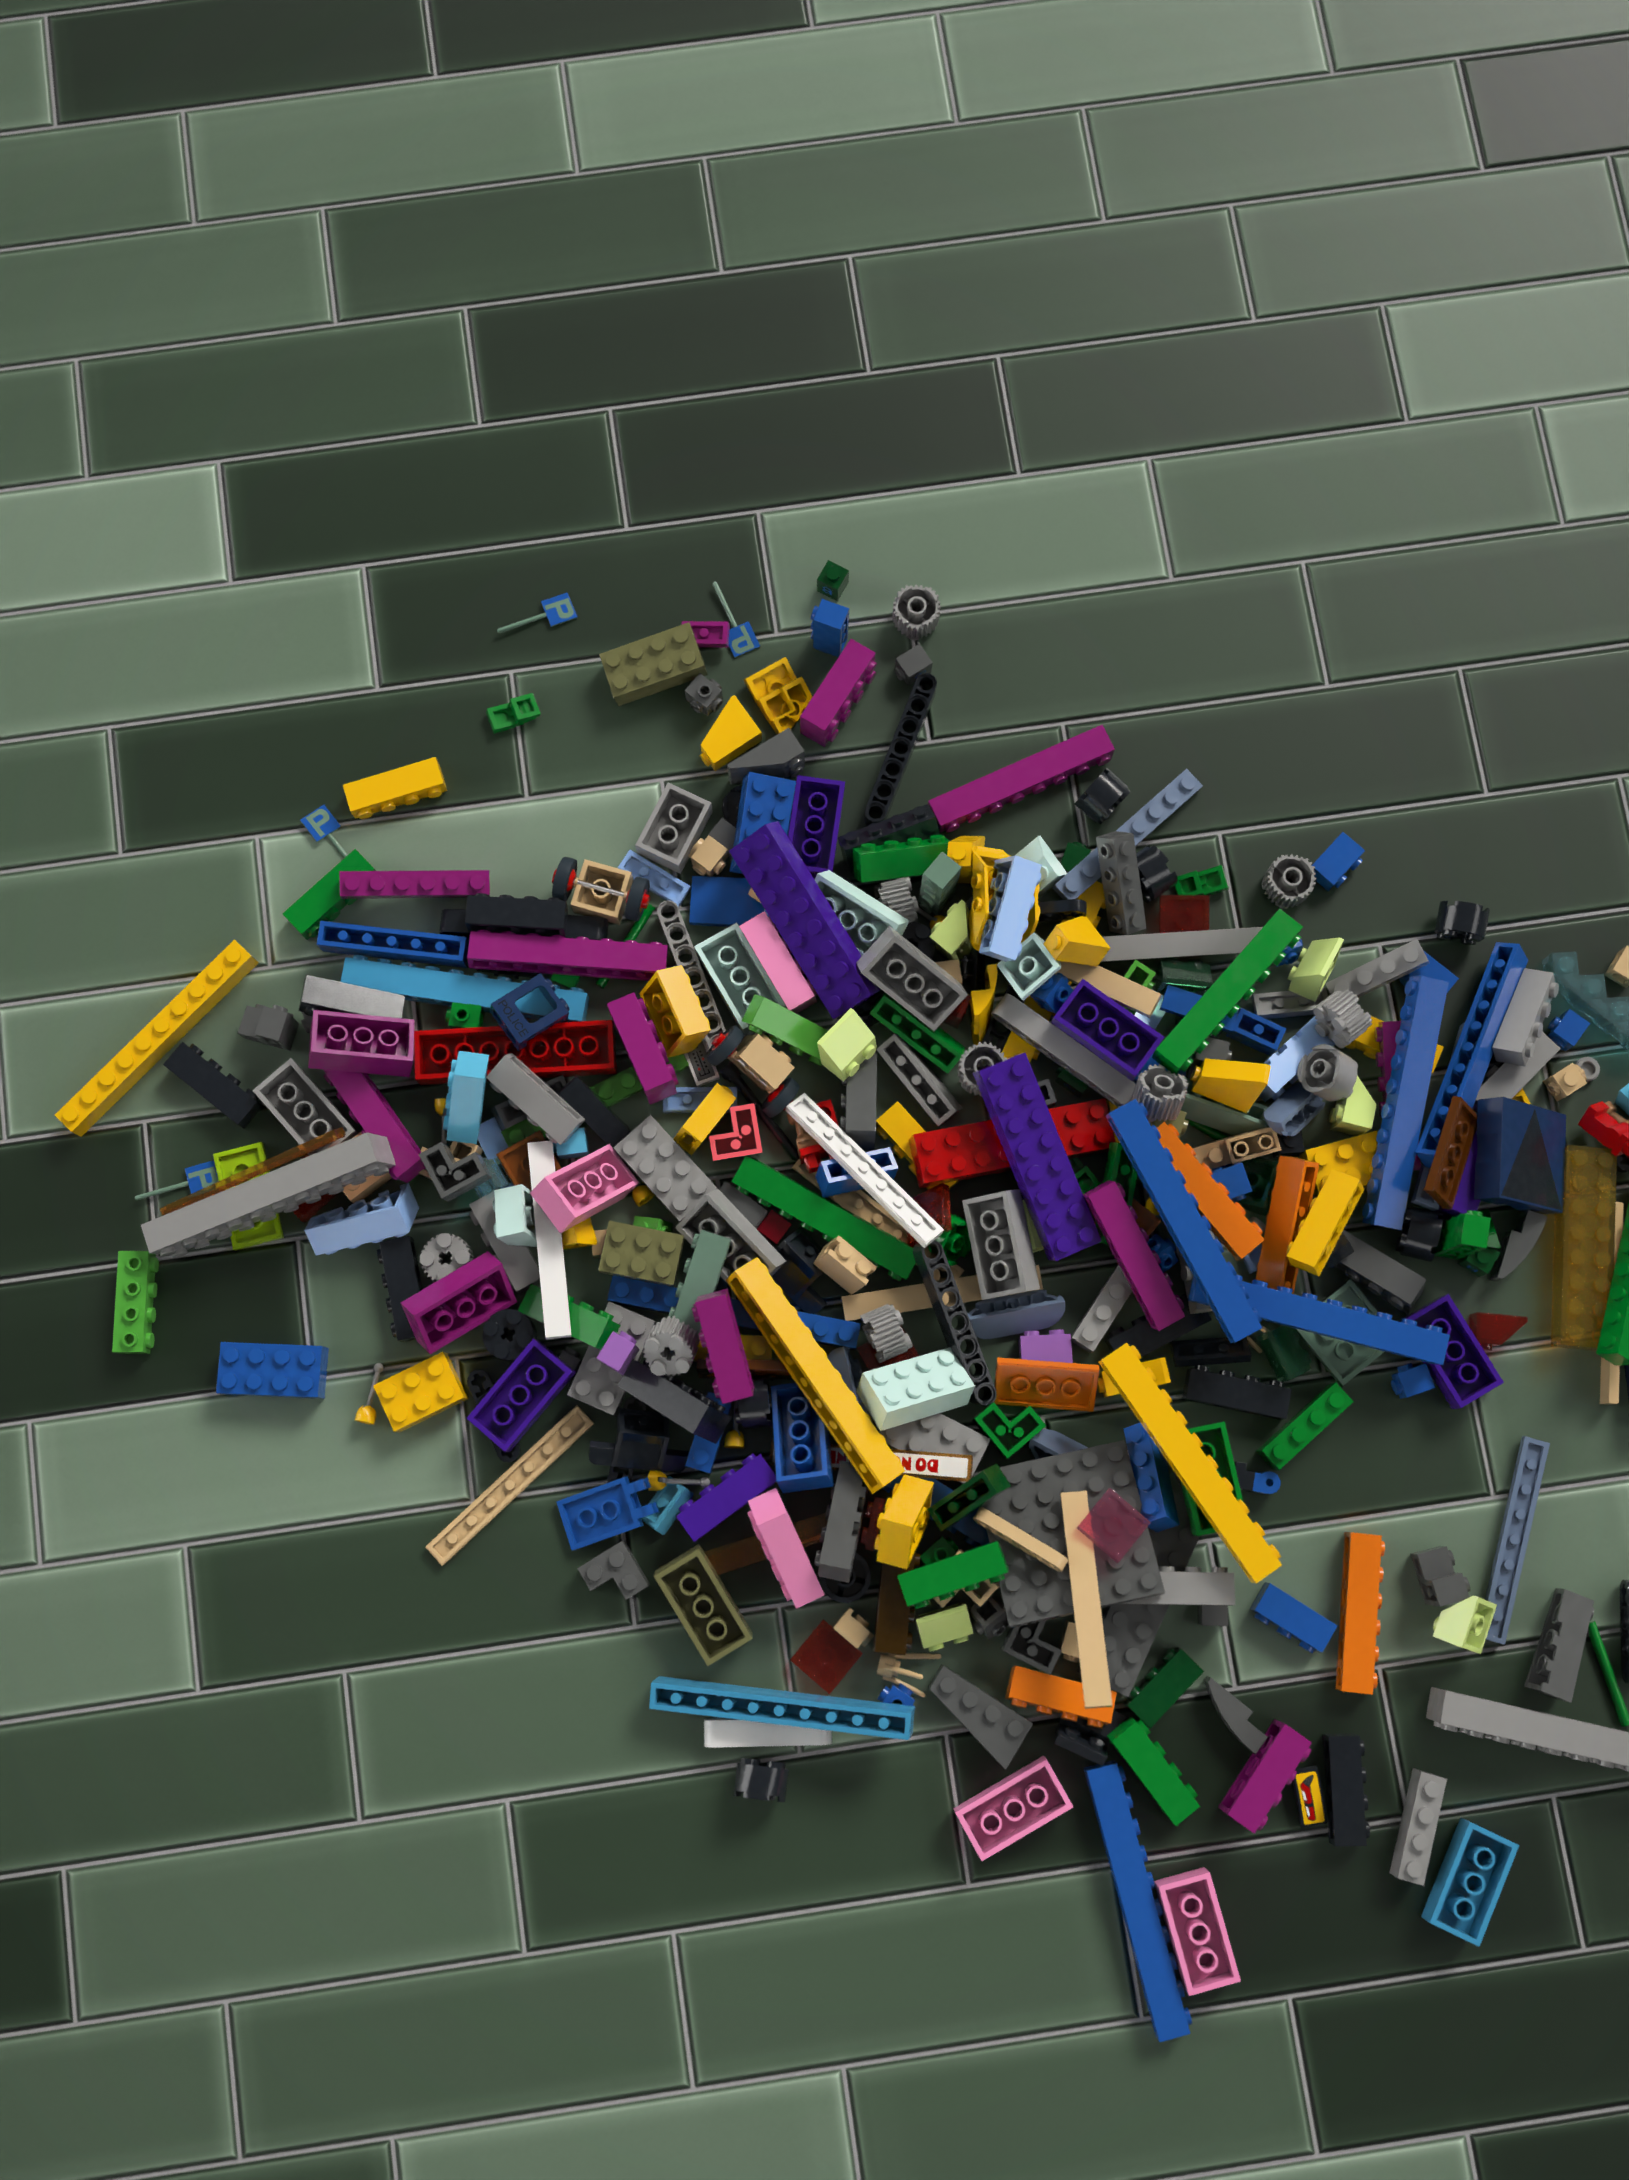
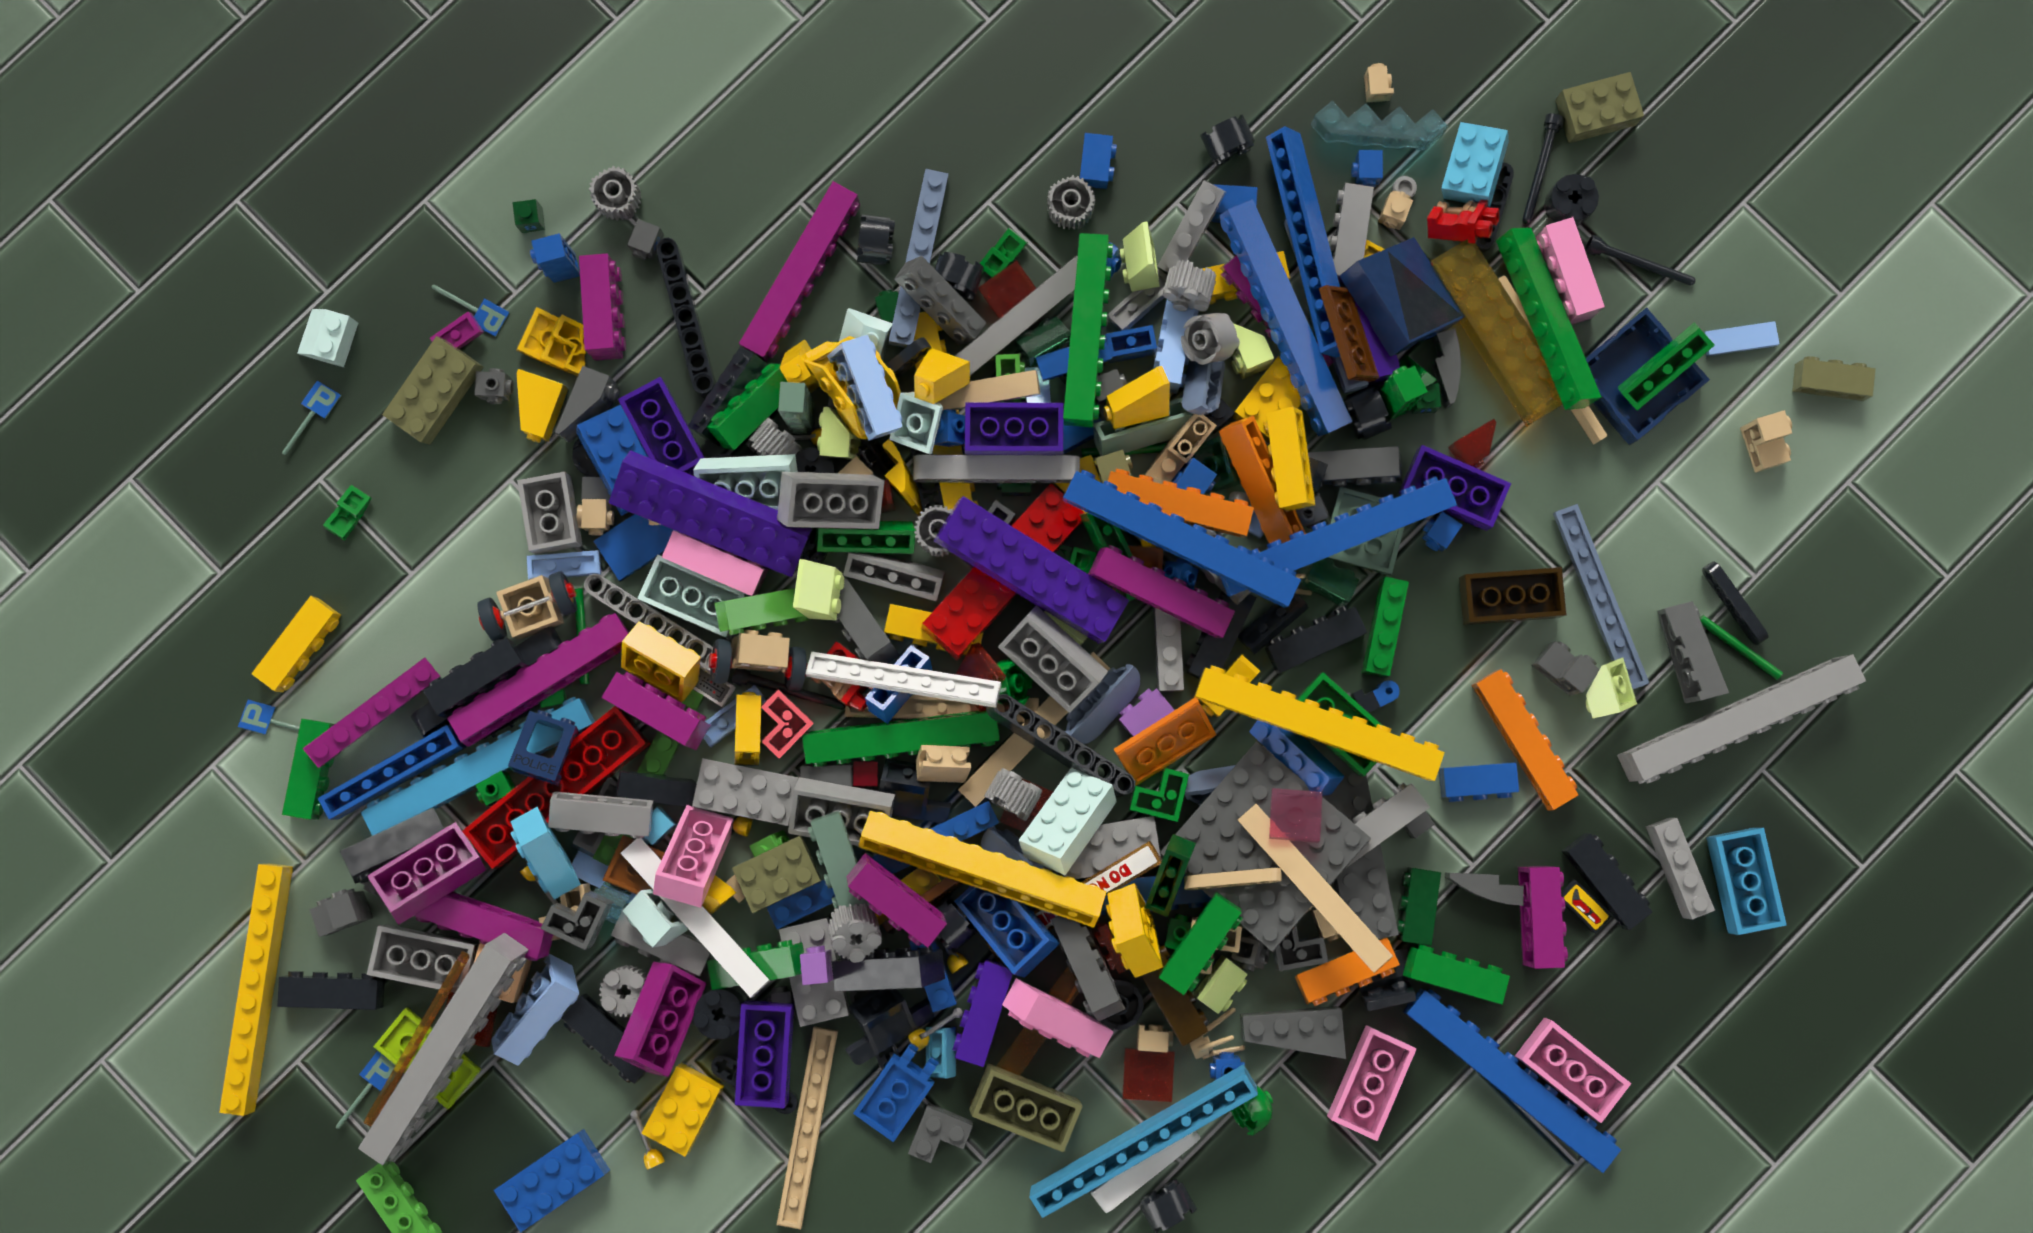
camera: 35 degrees left, 5 degrees up
light grey brick [1131,1064,1189,1122] -> none
light grey brick [1492,968,1559,1067] -> none
none -> light aqua slope [297,309,358,367]
none -> green cylinder [1231,1086,1273,1136]
none -> dark grey brick [1295,491,1328,529]
none -> dark brown brick [1459,567,1567,625]

